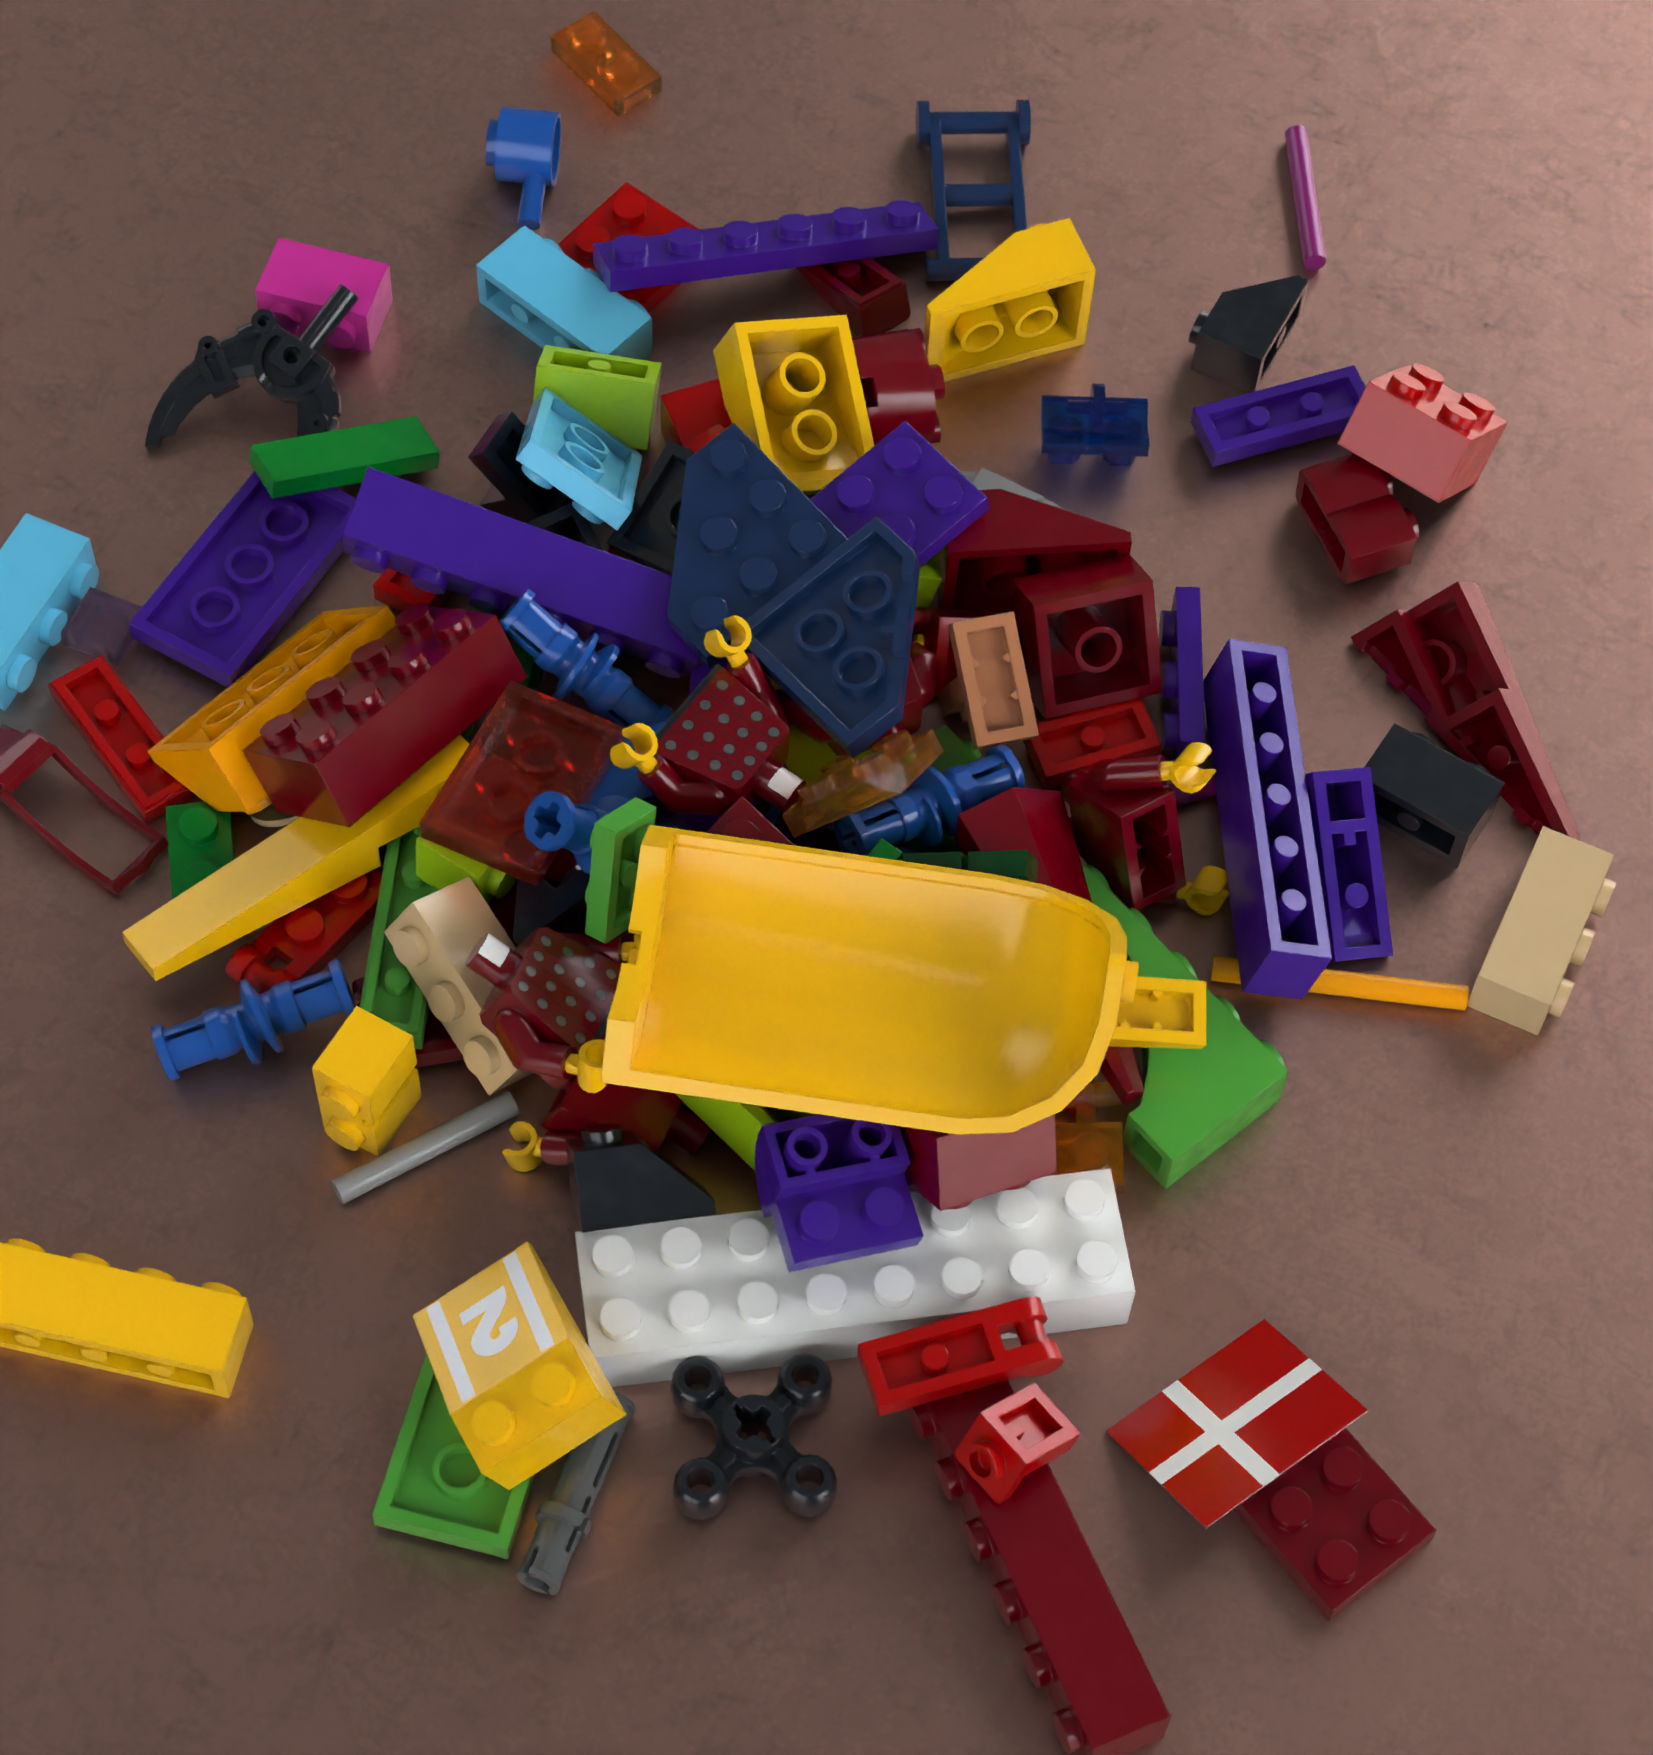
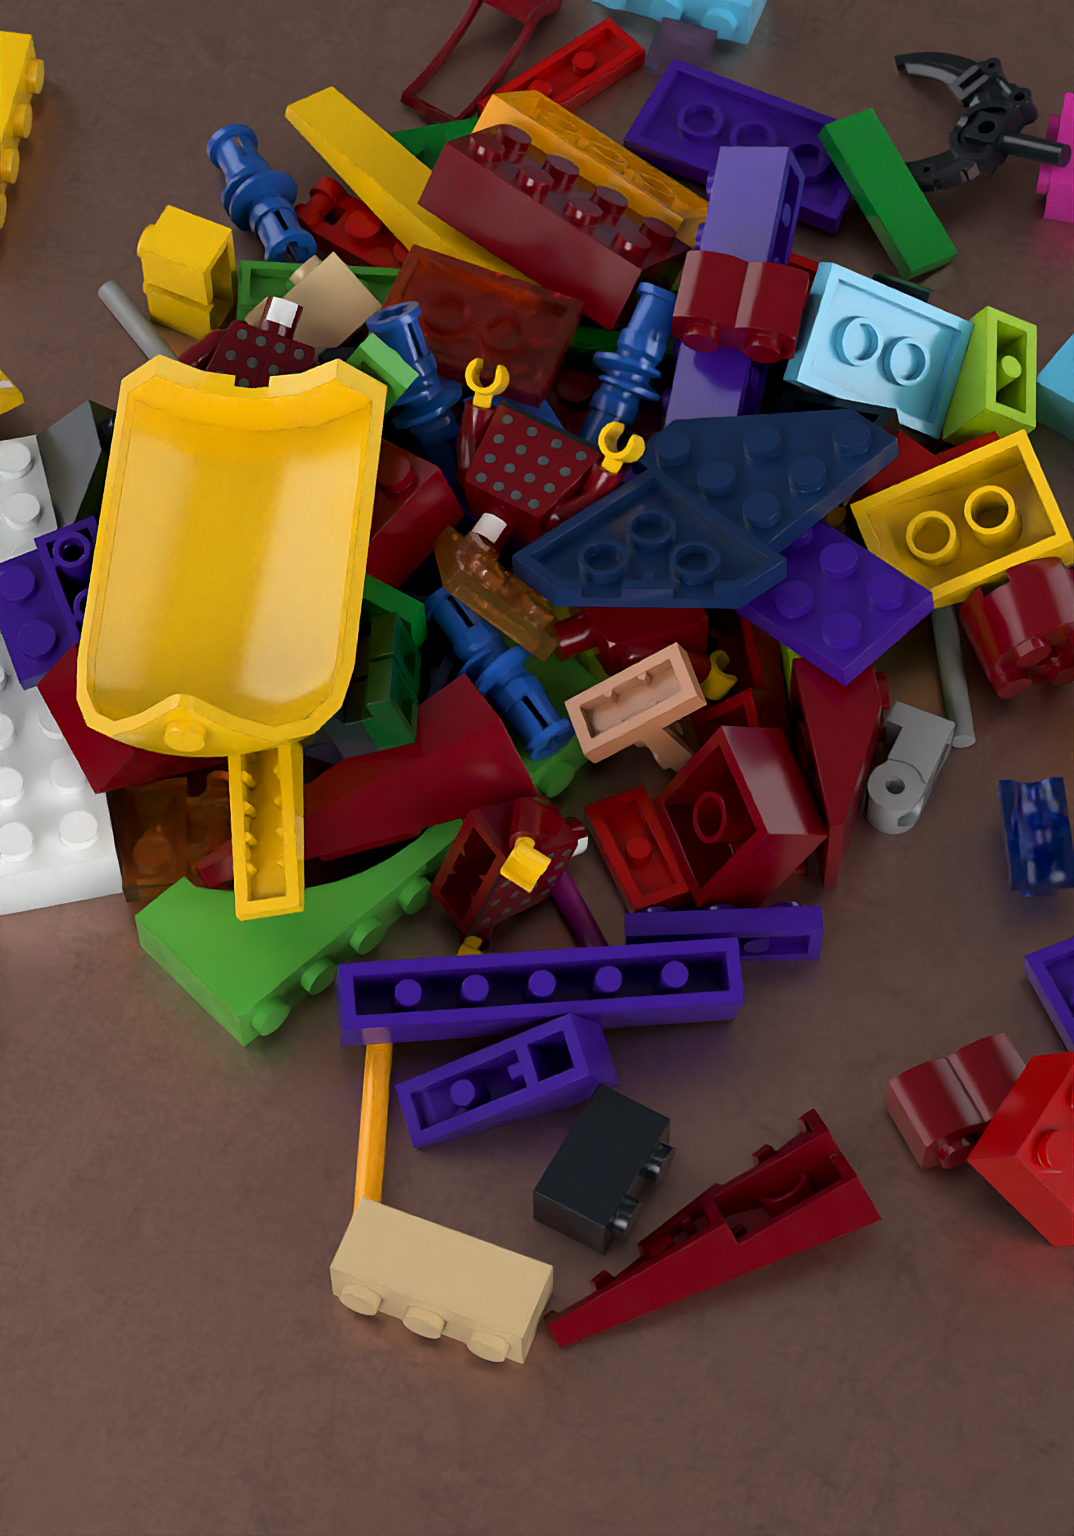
camera: 90 degrees right, 0 degrees up
none -> dark red brick [672,250,810,364]

